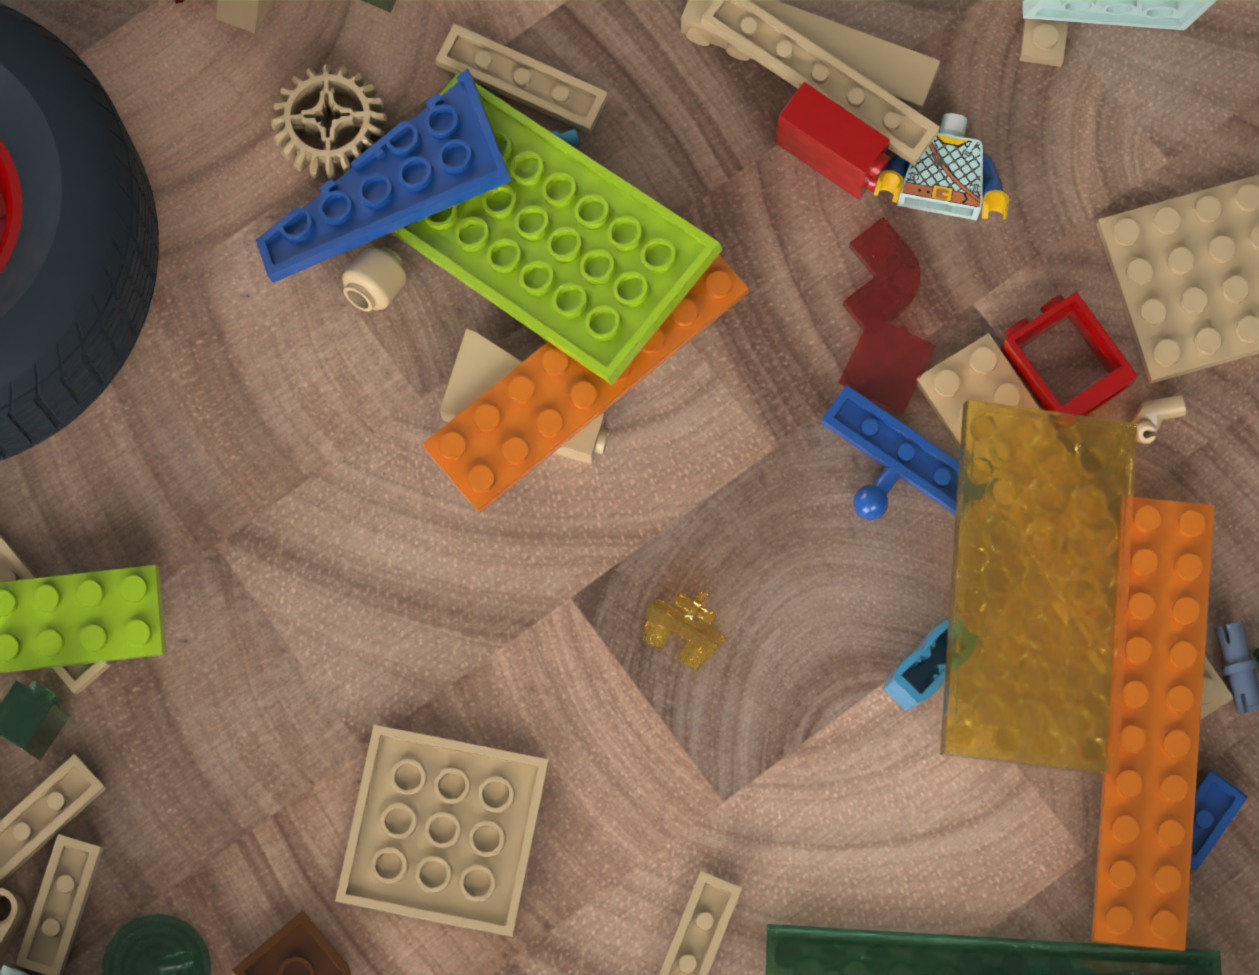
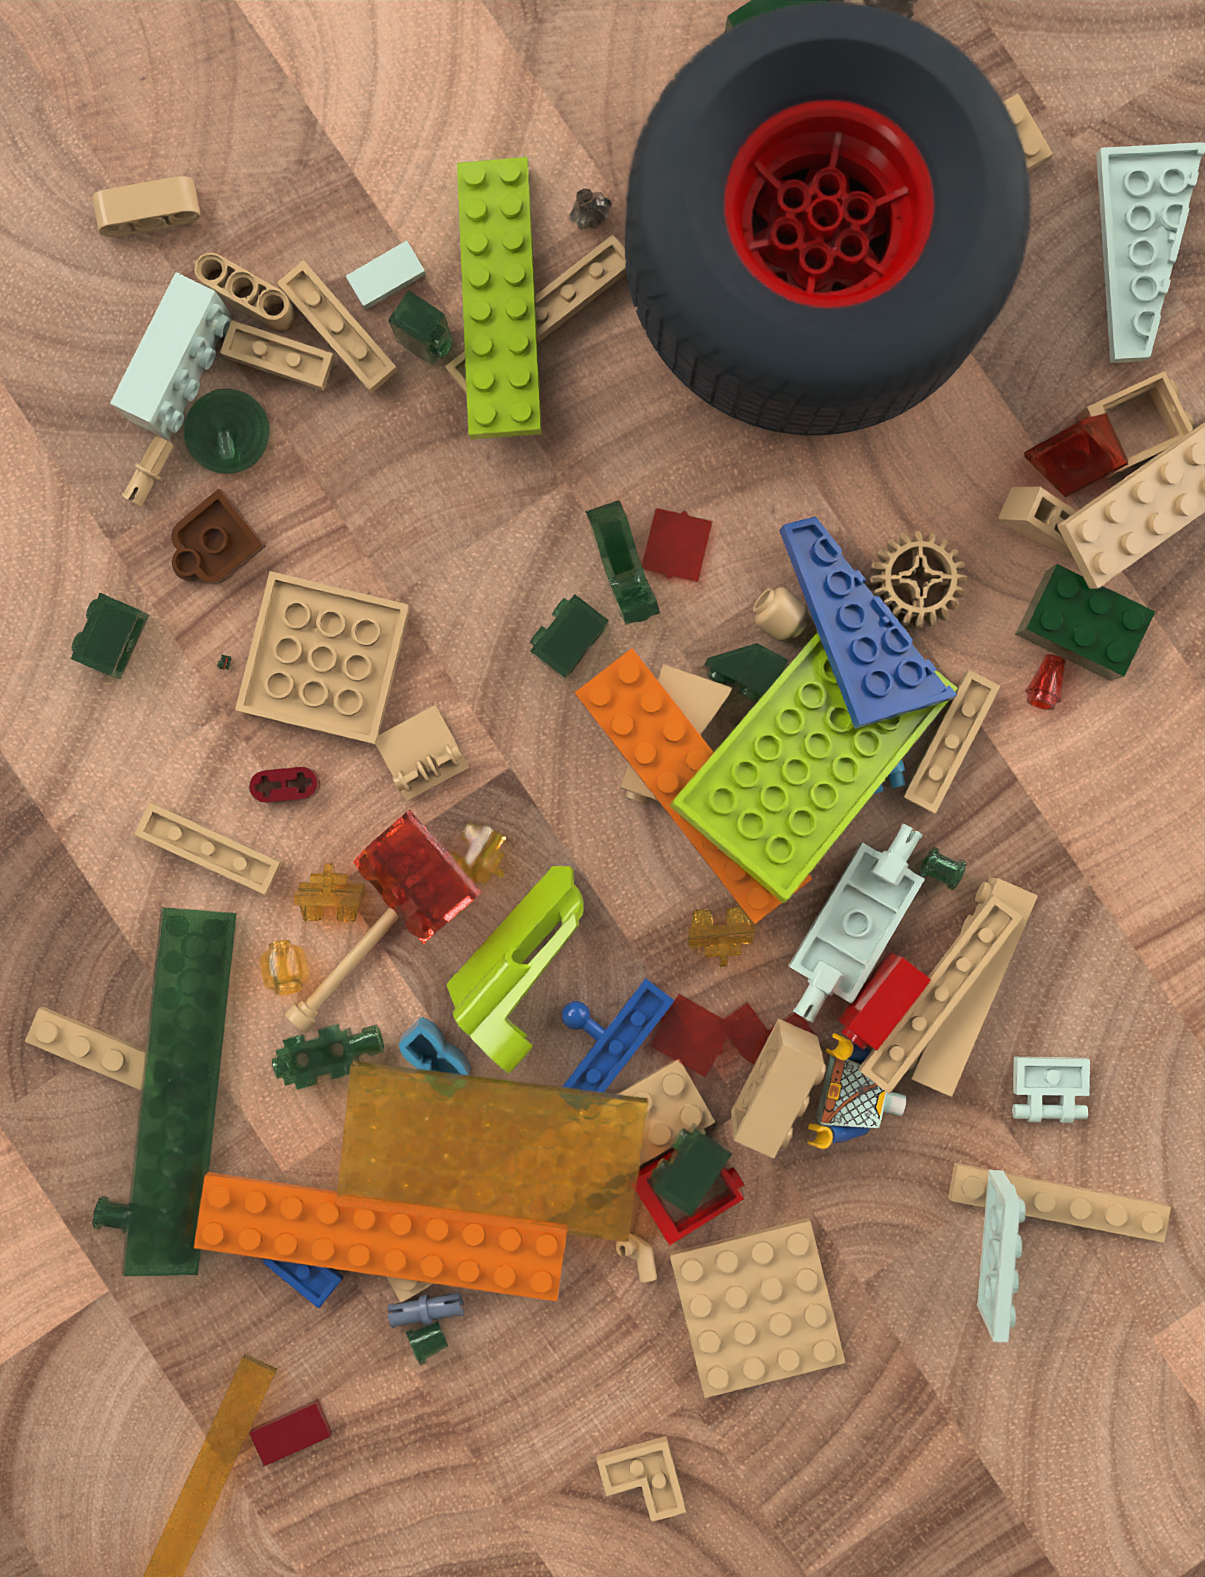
camera: 90 degrees right, 10 degrees up
none -> clear green piece [217,655,231,670]
none -> dark red beam [249,767,320,803]
none -> clear yellow head [259,940,310,996]
none -> clear green brick [272,1024,385,1090]
none -> tan piece [285,892,414,1033]
none -> clear yellow hips [294,863,365,922]
none -> clear red slope [353,809,482,944]
none -> tan hinge [376,705,470,801]
none -> lime panel [446,866,584,1073]
none -> clear green brick [530,594,609,681]
none -> clear green arch [585,500,660,625]
none -> clear red piece [641,508,713,583]
none -> clear green brick [651,1123,732,1216]
none -> clear yellow hips [688,907,755,967]
none -> clear green slope [702,643,789,703]
none -> tan brick [731,1018,826,1158]
none -> light aqua plate [788,824,925,1023]
none -> clear green bush [919,846,967,890]

